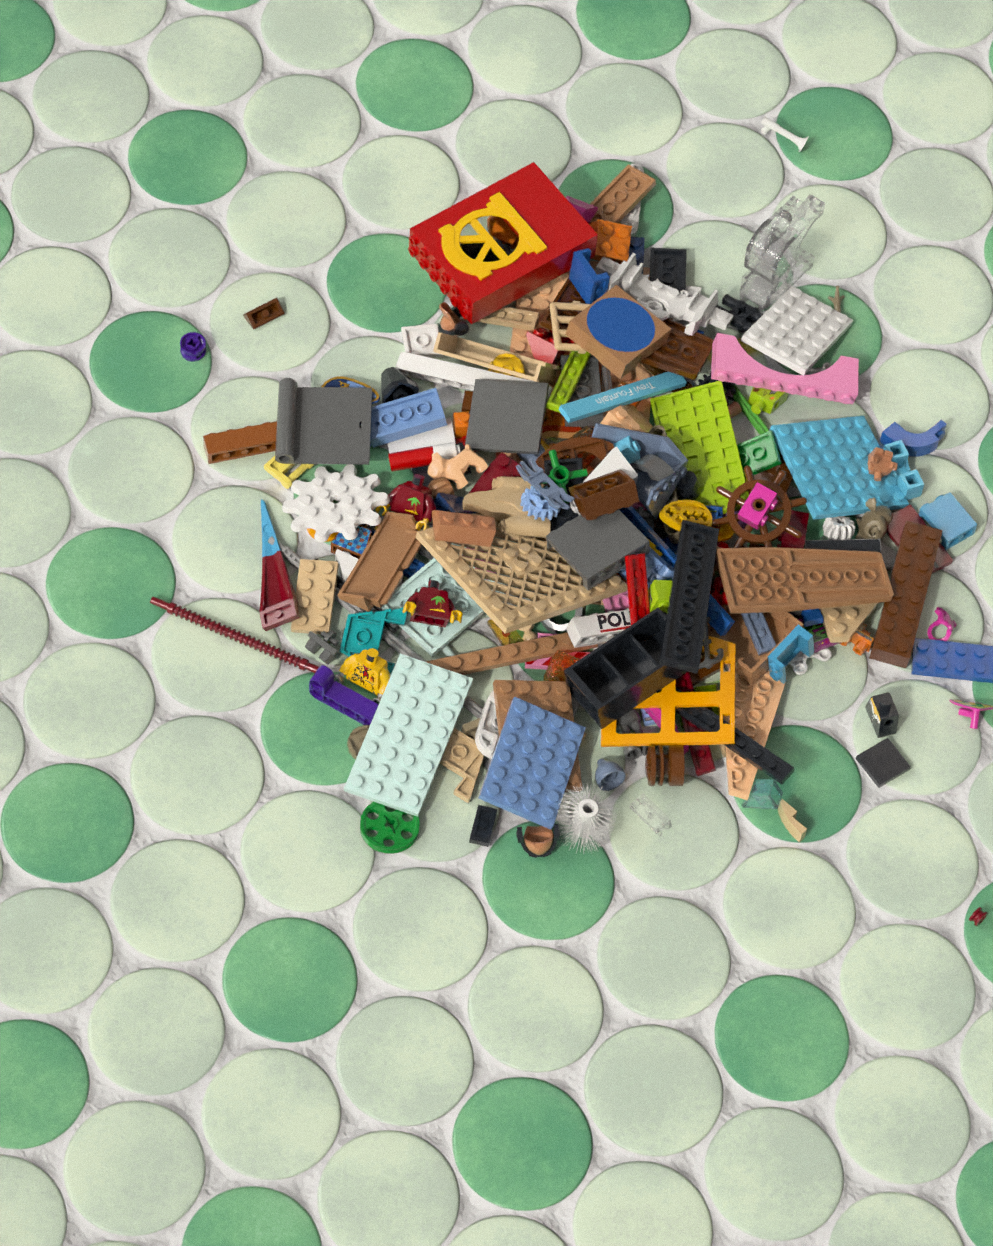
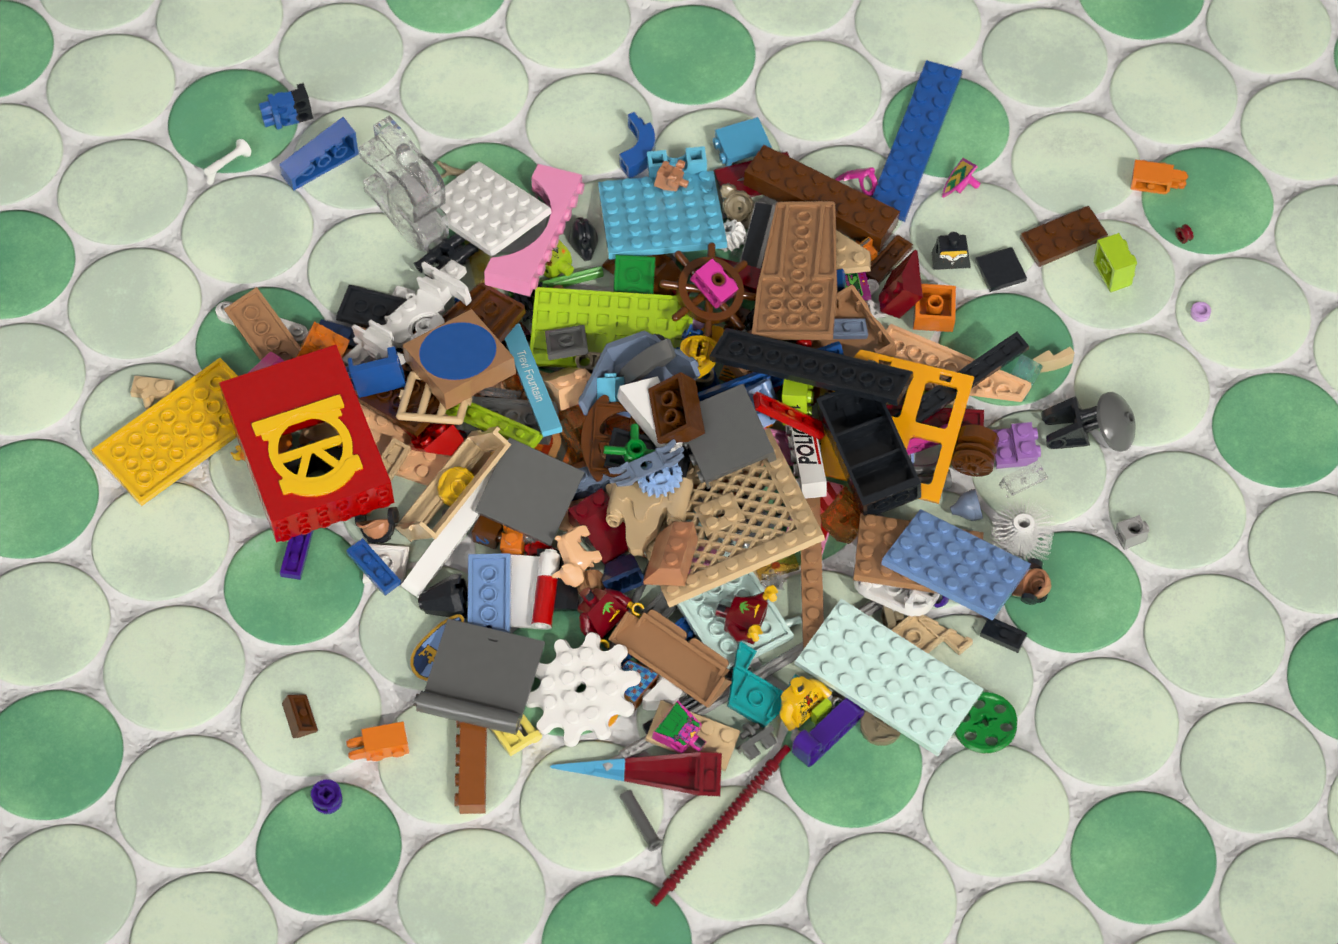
camera: 70 degrees left, 0 degrees up
dark azure panel [768,625,814,684] -> none
none -> yellow plate [91,358,238,506]
none -> tan plate [130,376,175,409]
none -> blue hips [259,83,313,130]
none -> blue wedge [279,117,359,191]
none -> dark purple plate [280,530,314,580]
none -> blue plate [346,538,401,596]
none -> orange hinge [346,721,409,761]
none -> dark grey tile [545,325,589,360]
none -> black hat [569,217,598,261]
none -> dark grey pin [620,790,664,851]
none -> torso [652,701,707,753]
none -> clear gear [760,569,787,595]
none -> lime tile [811,698,832,725]
none -> reddish brown tile [865,234,913,285]
none -> dark red slope [878,250,923,319]
none -> orange brick [913,284,956,332]
none -> medium lavender plate [993,422,1041,469]
none -> reddish brown plate [1020,205,1108,267]
none -> black piece [1041,396,1099,449]
none -> lime brick [1093,233,1137,293]
none -> dark grey dish [1097,392,1136,452]
none -> light grey brick [1115,515,1149,550]
none -> lavender tile [1190,302,1211,322]

